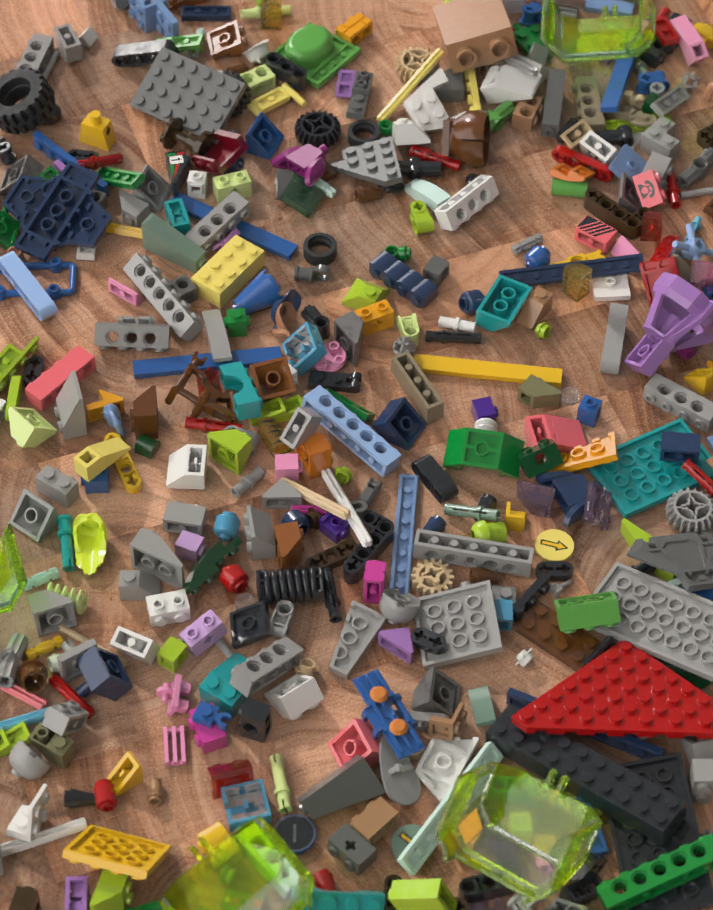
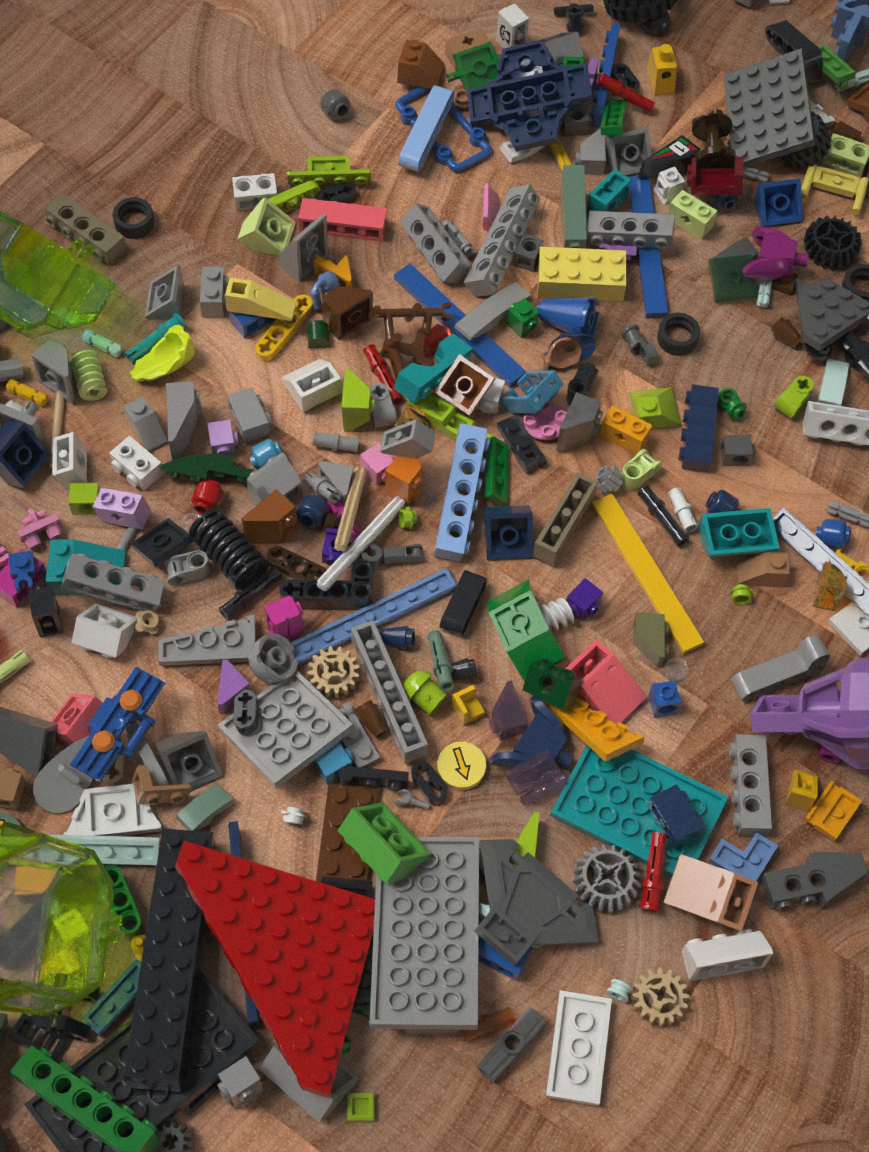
camera: 55 degrees right, 10 degrees up
none -> light grey pin [304,471,342,503]

